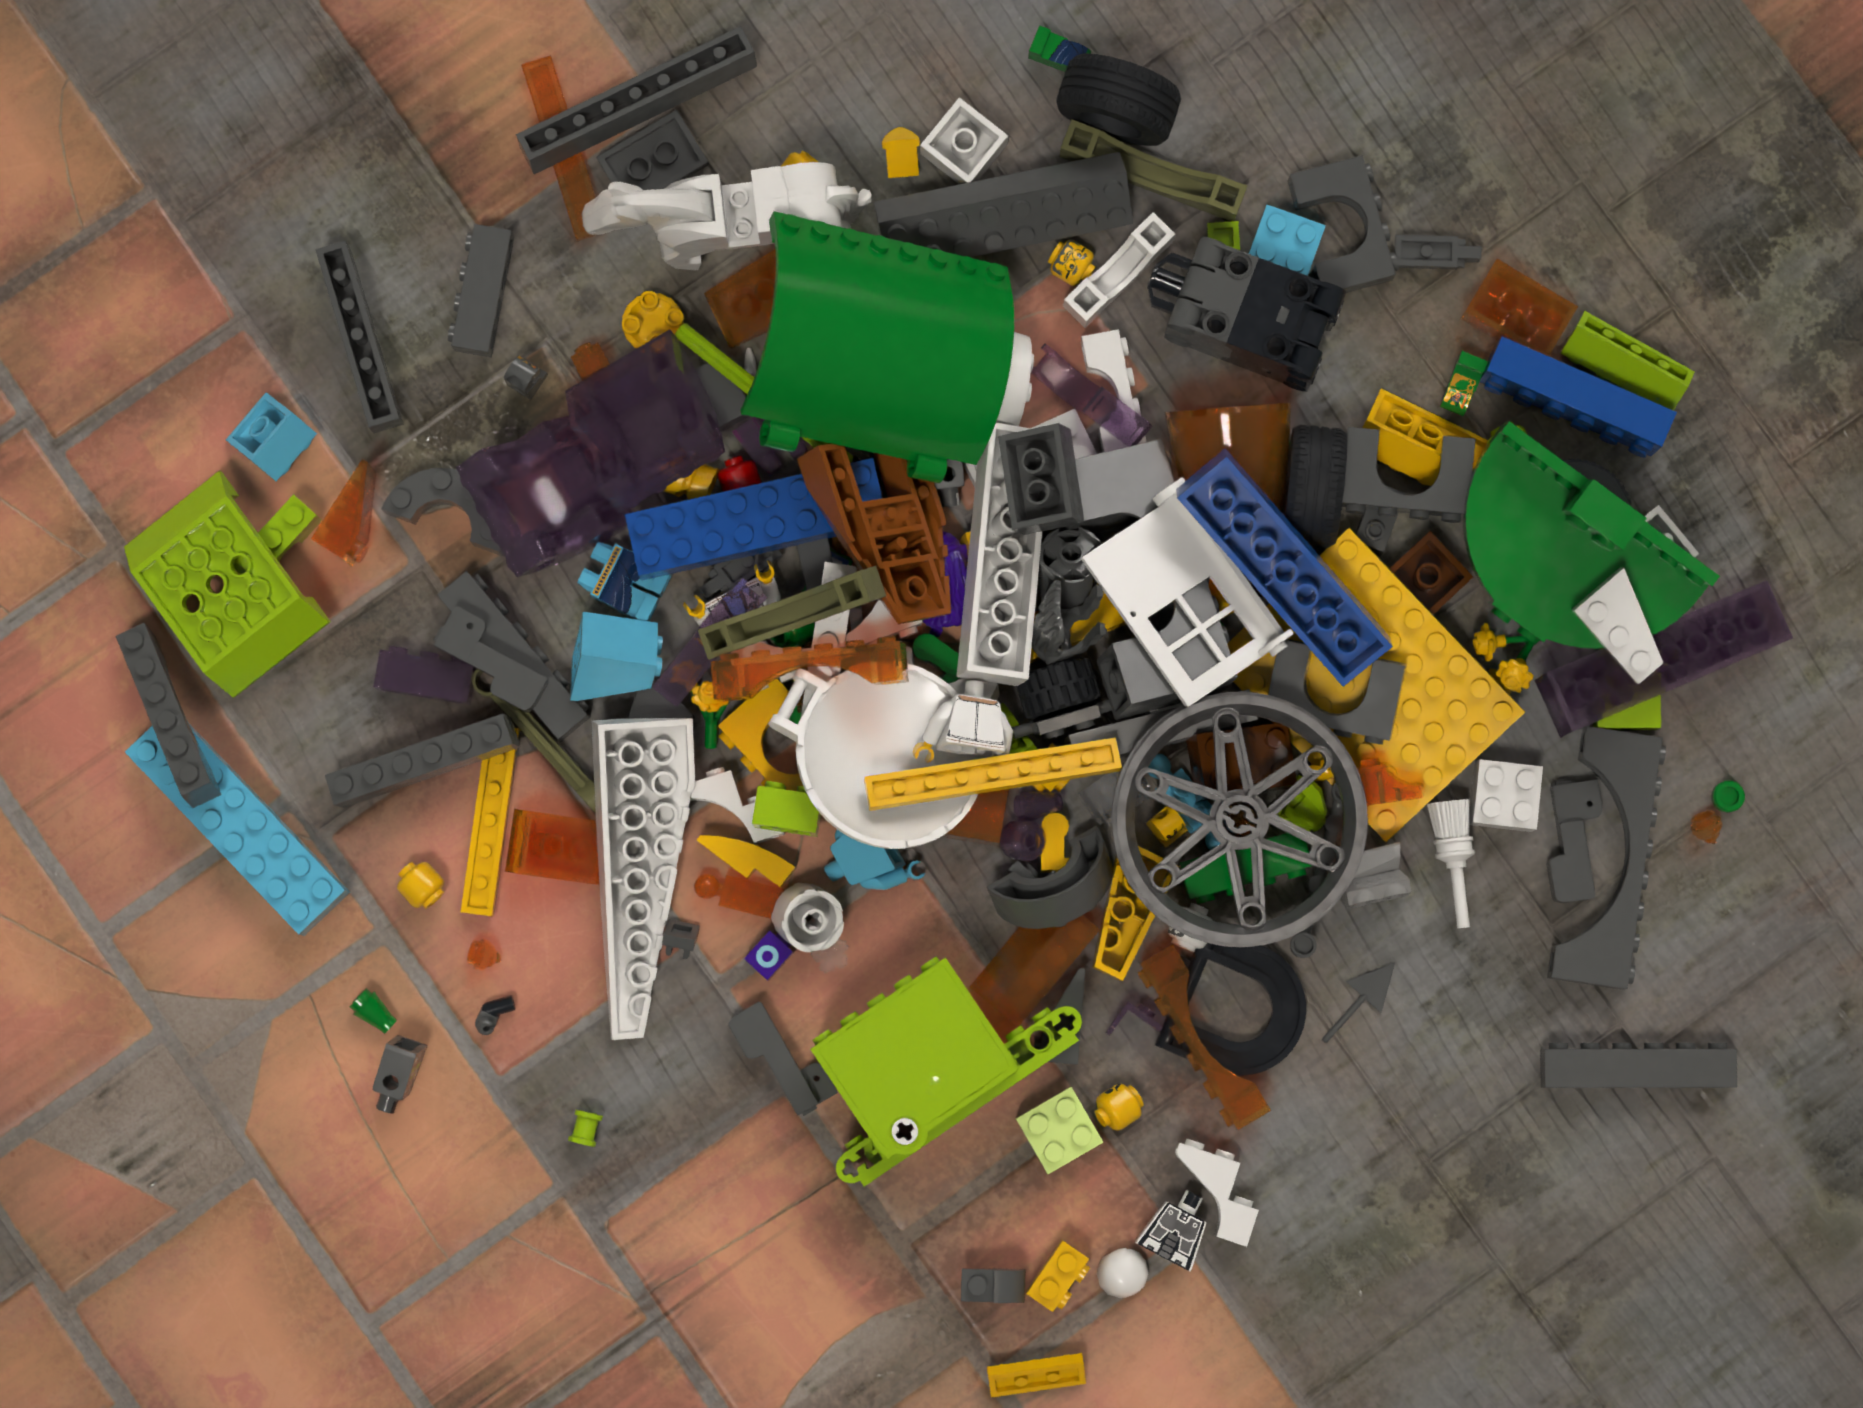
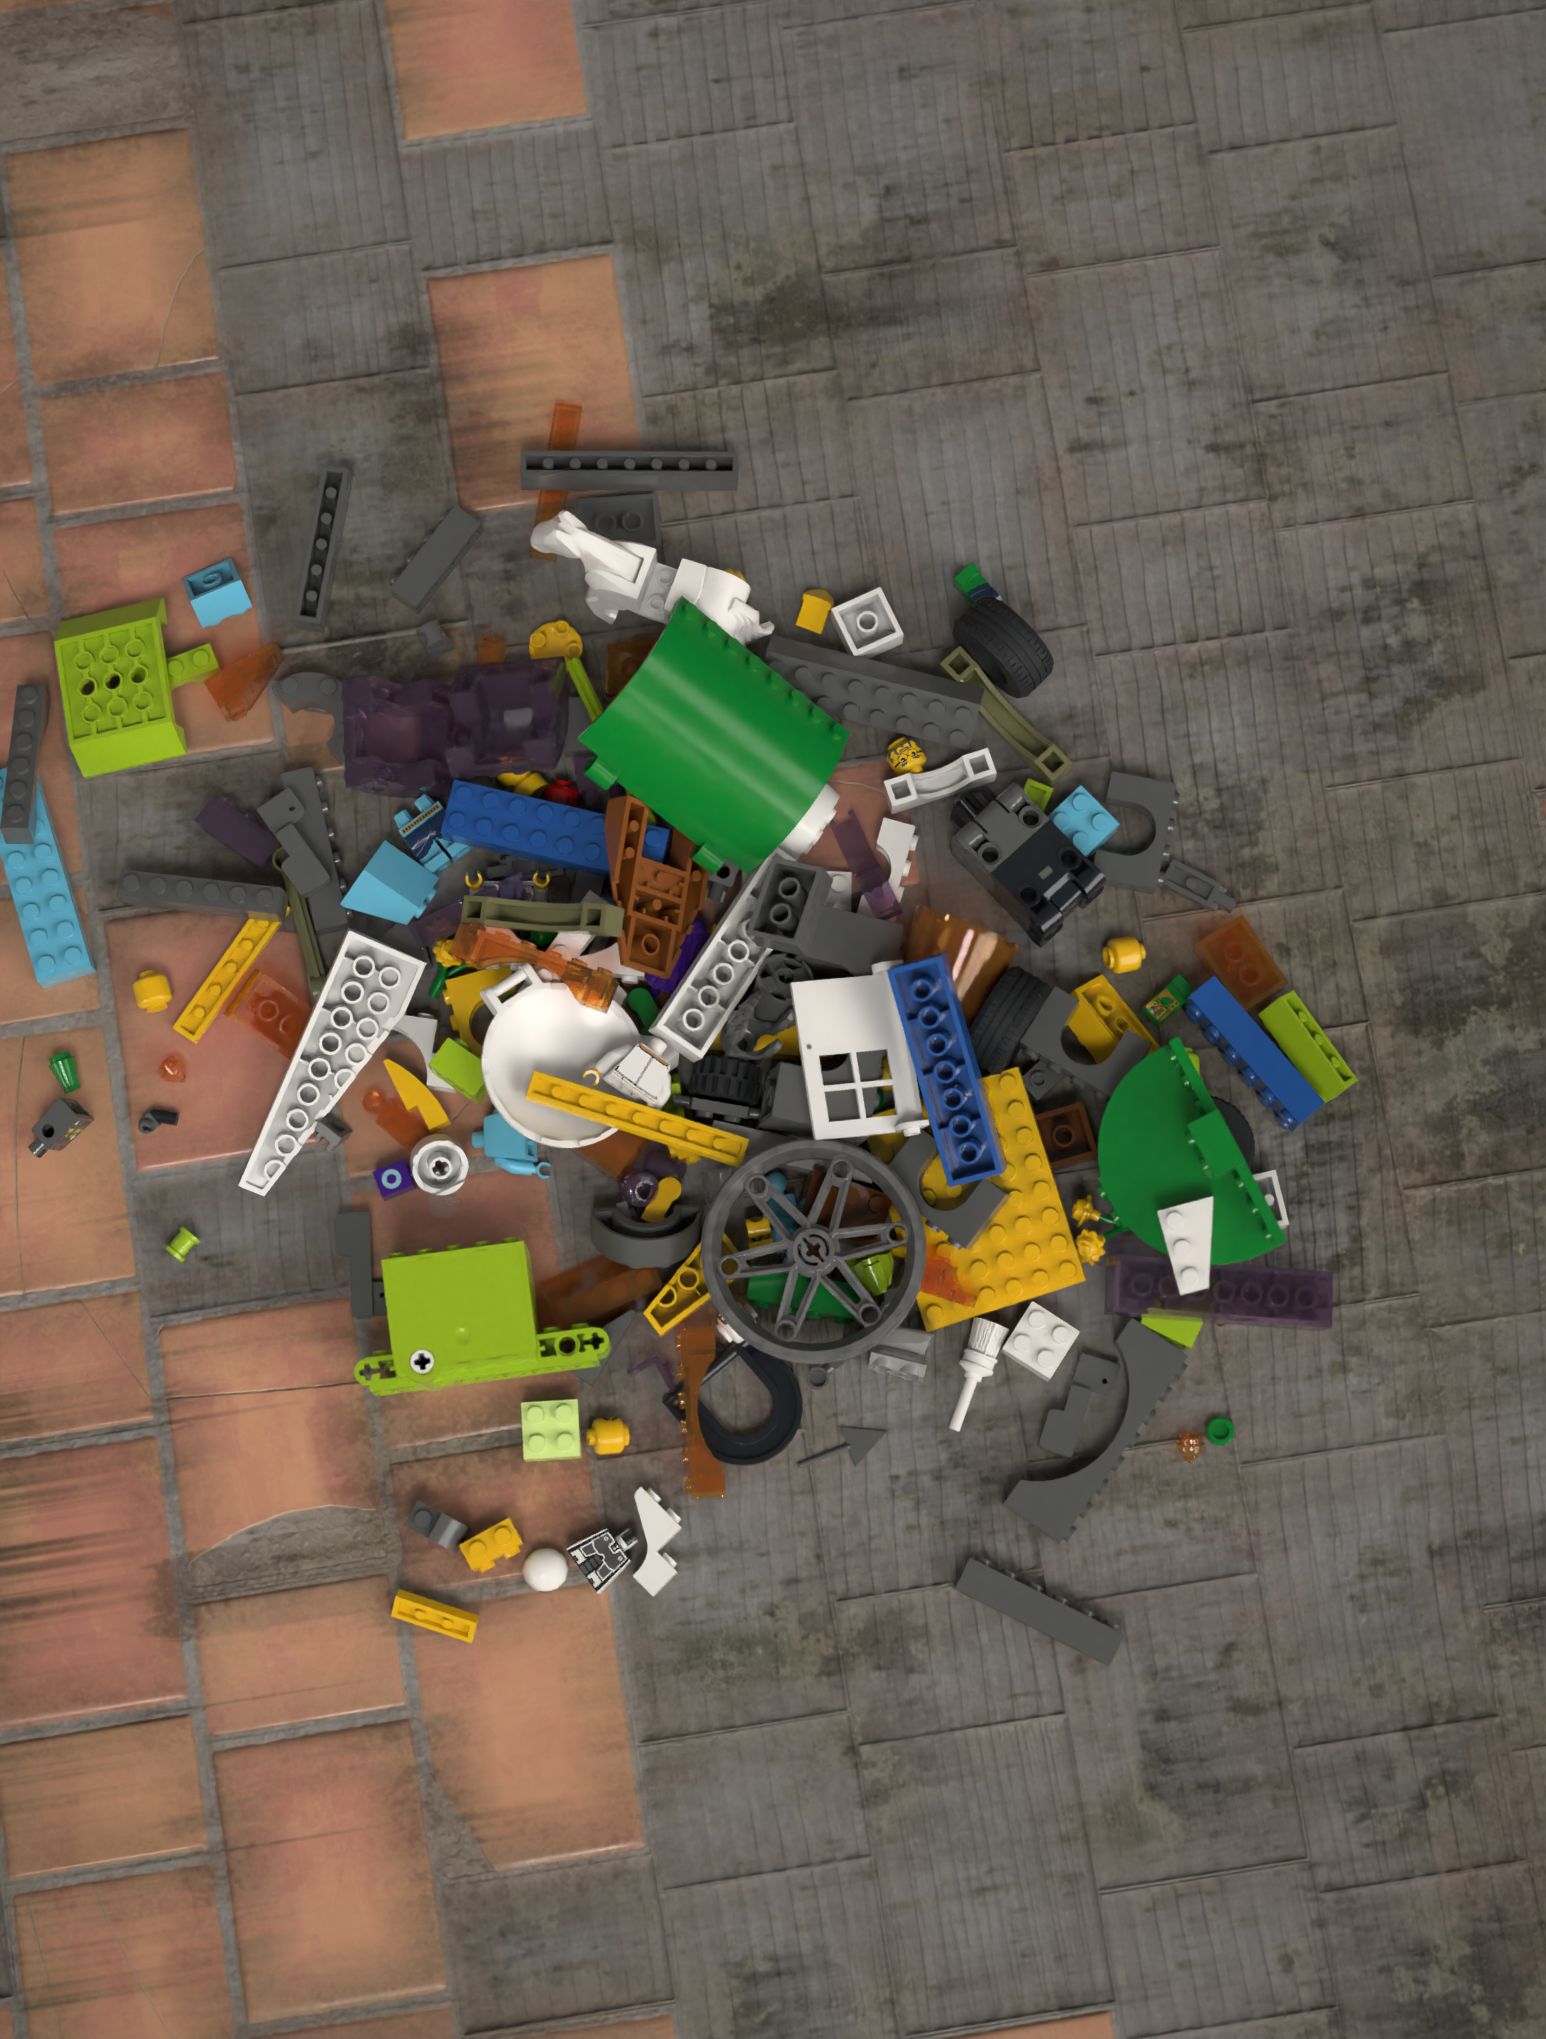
camera: 25 degrees right, 5 degrees down
none -> yellow head [1102,936,1146,974]

